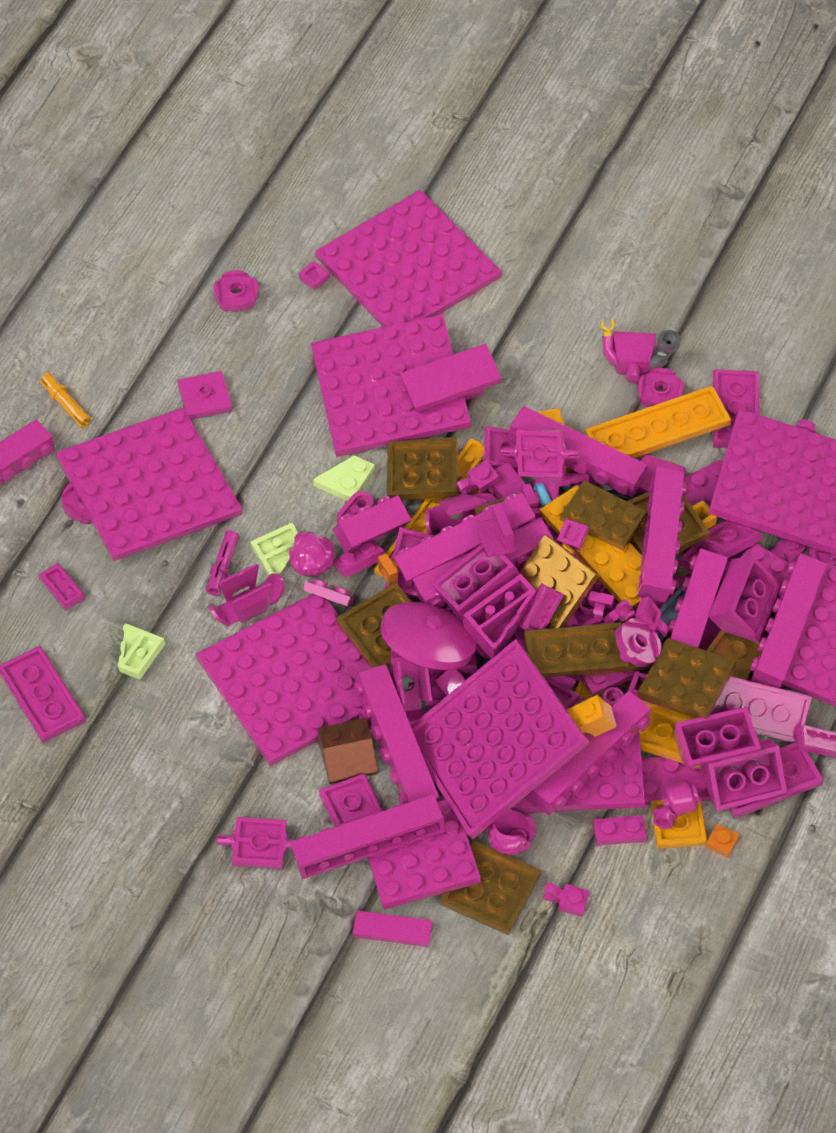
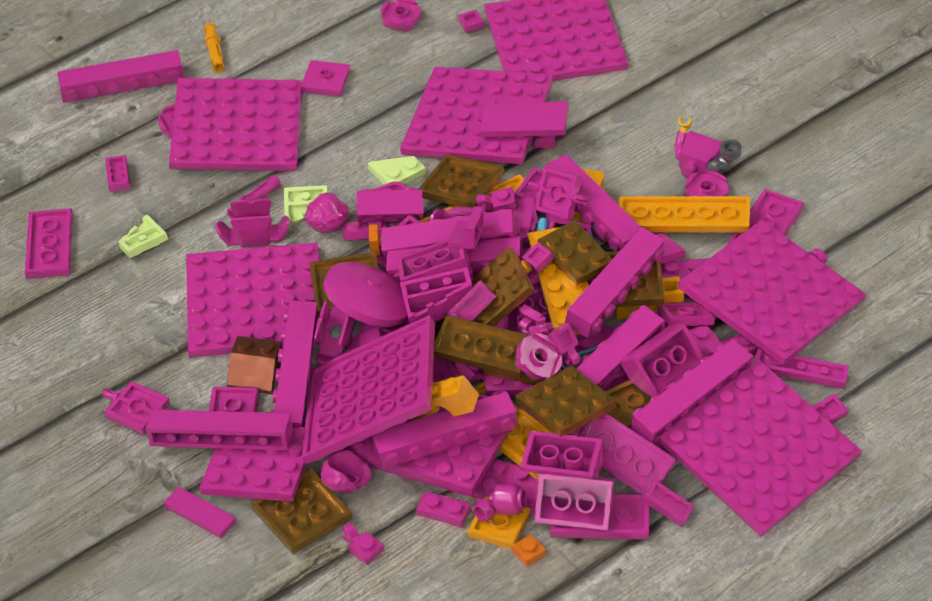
camera: 30 degrees right, 10 degrees down
plate [303,578,355,606] -> none

